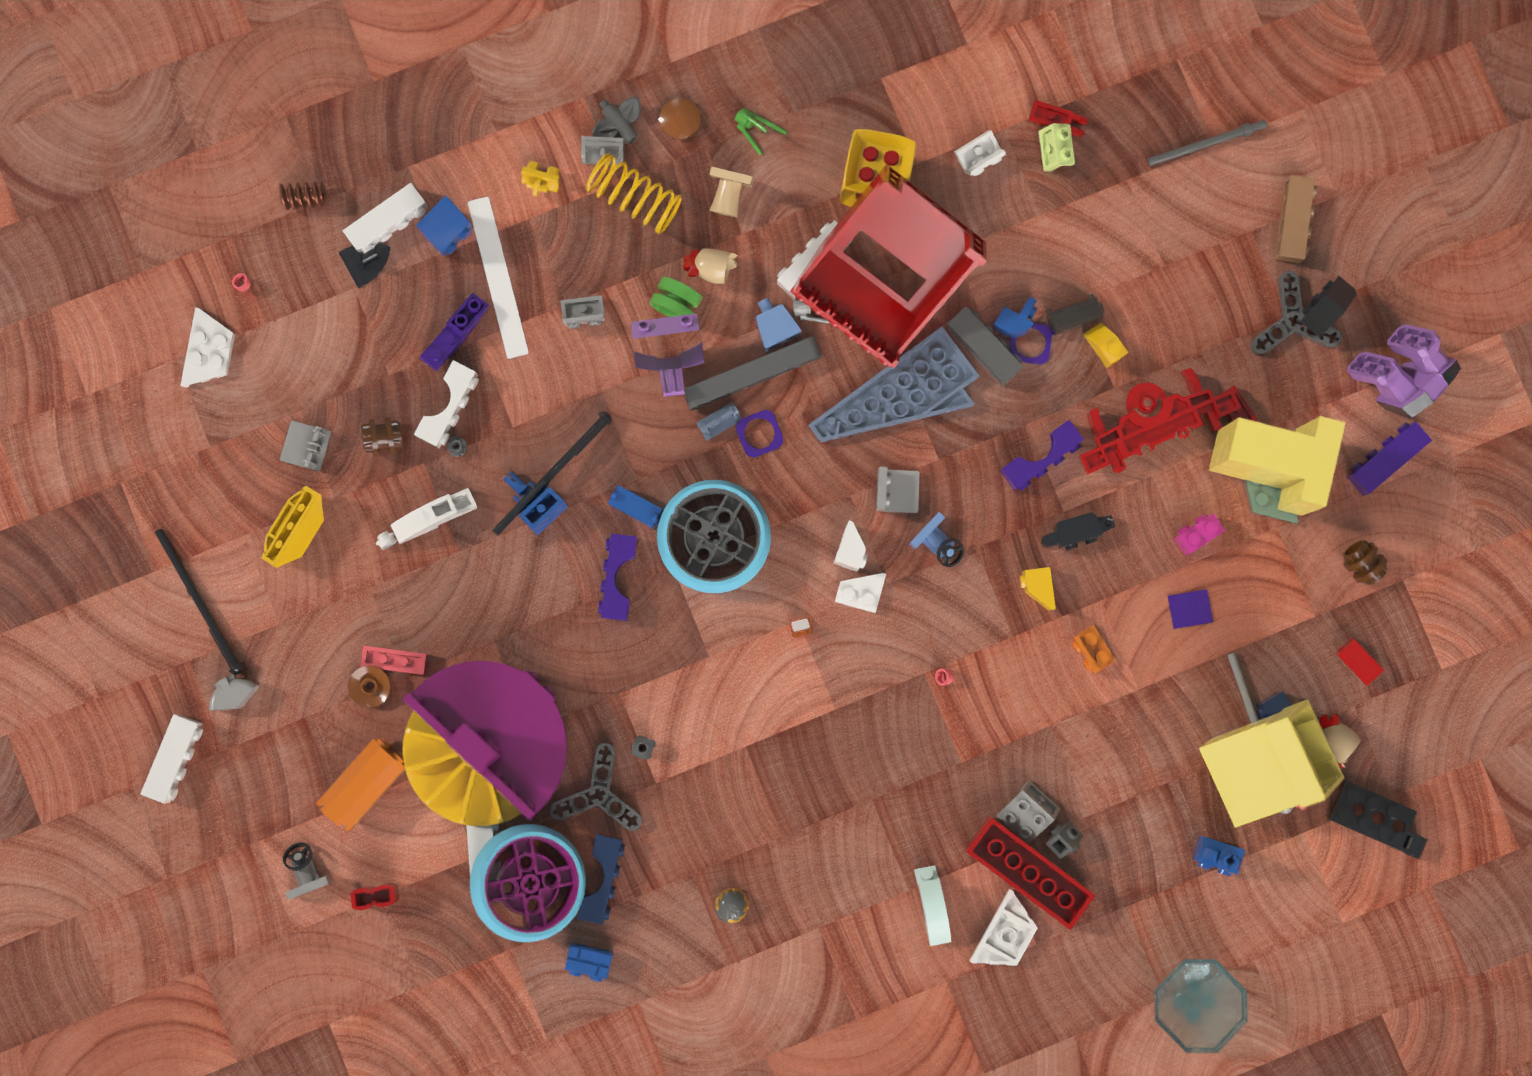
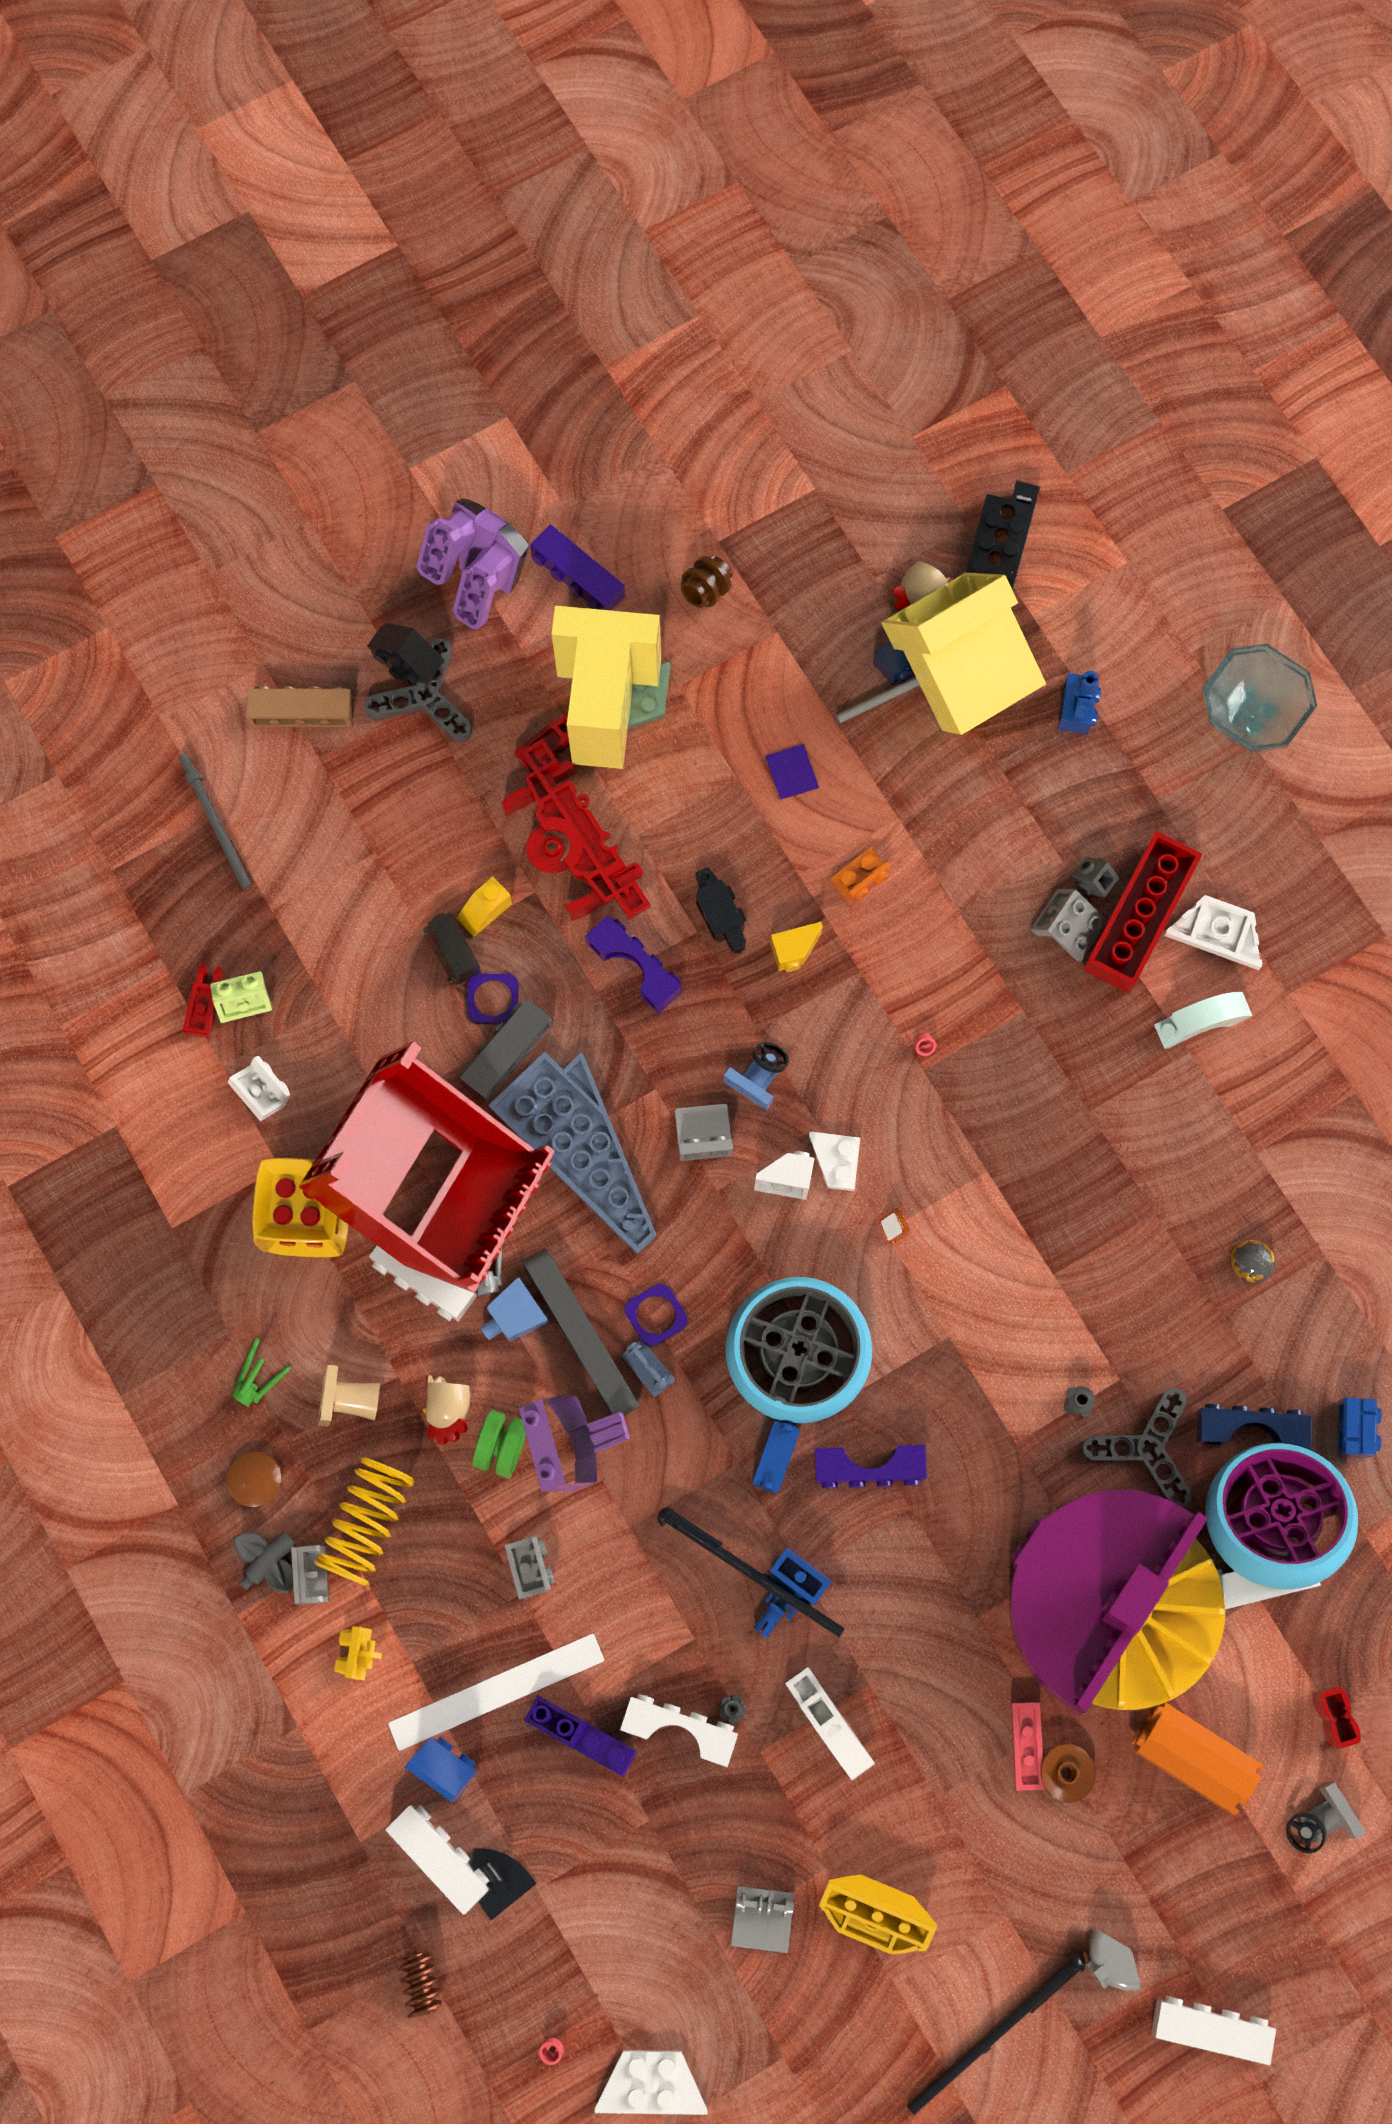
camera: 95 degrees left, 10 degrees down
reddish brown piece [361,417,402,456] -> none
white plate [376,531,396,550] -> none
blue brick [993,297,1037,337] -> none
dark pink brick [1174,513,1225,556] -> none
red hinge [1336,638,1384,686] -> none

